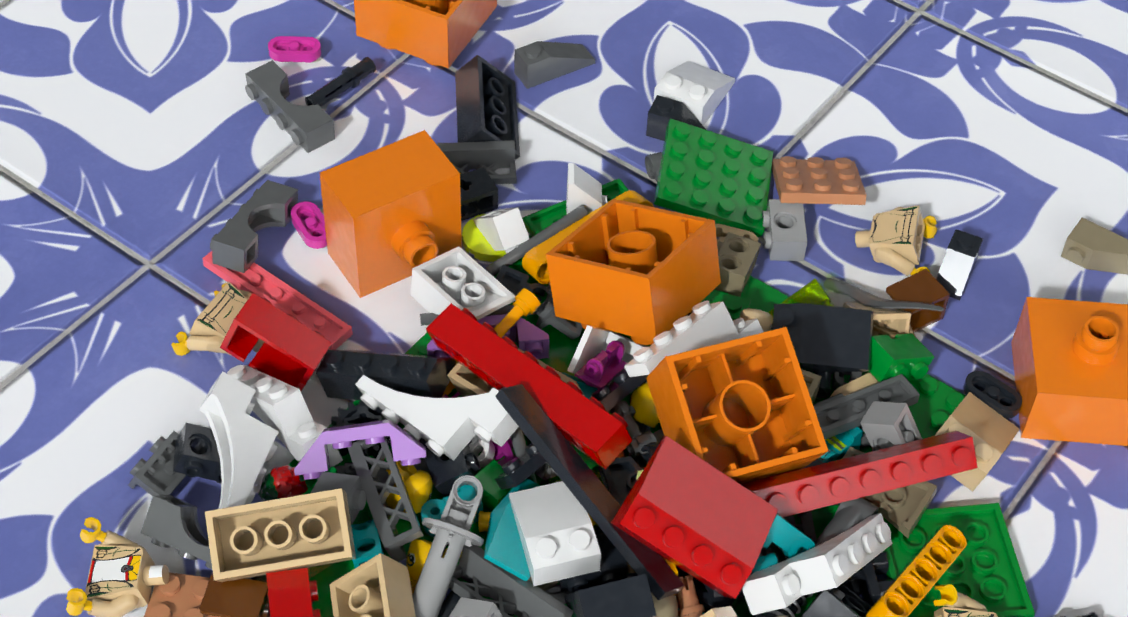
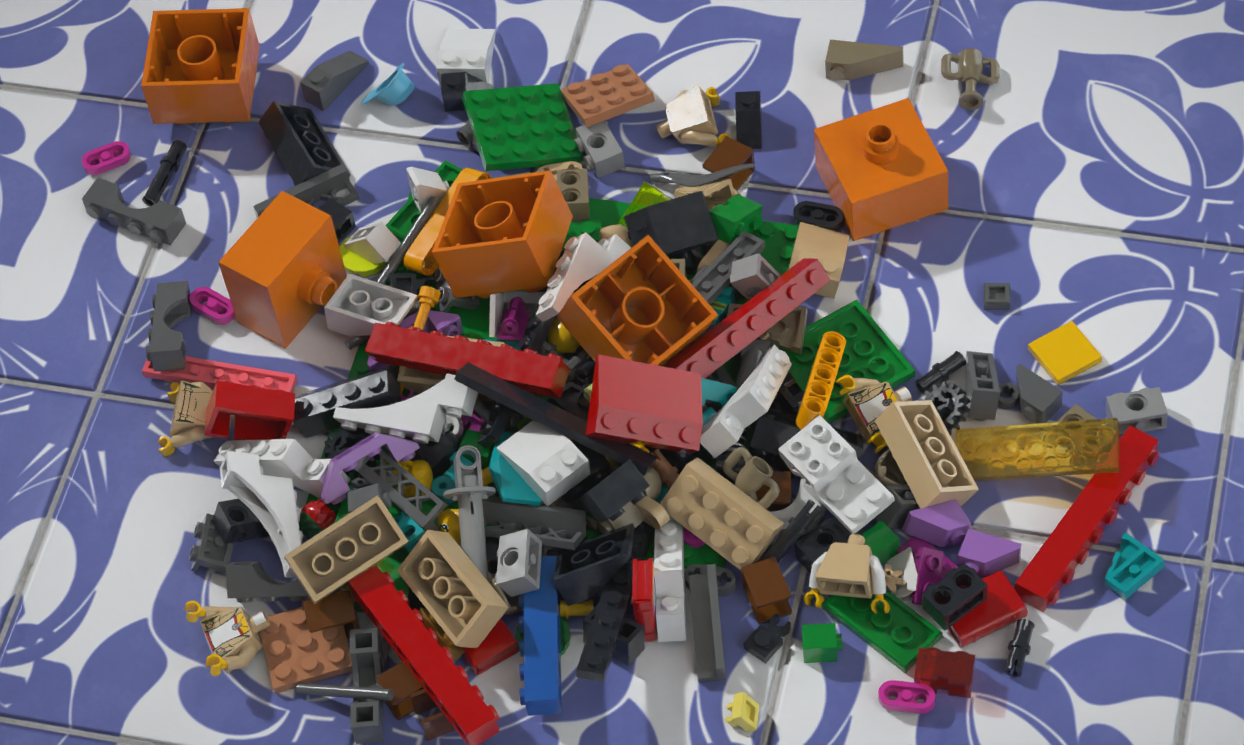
camera: 15 degrees left, 5 degrees up
none -> medium azure piece [361,63,415,105]

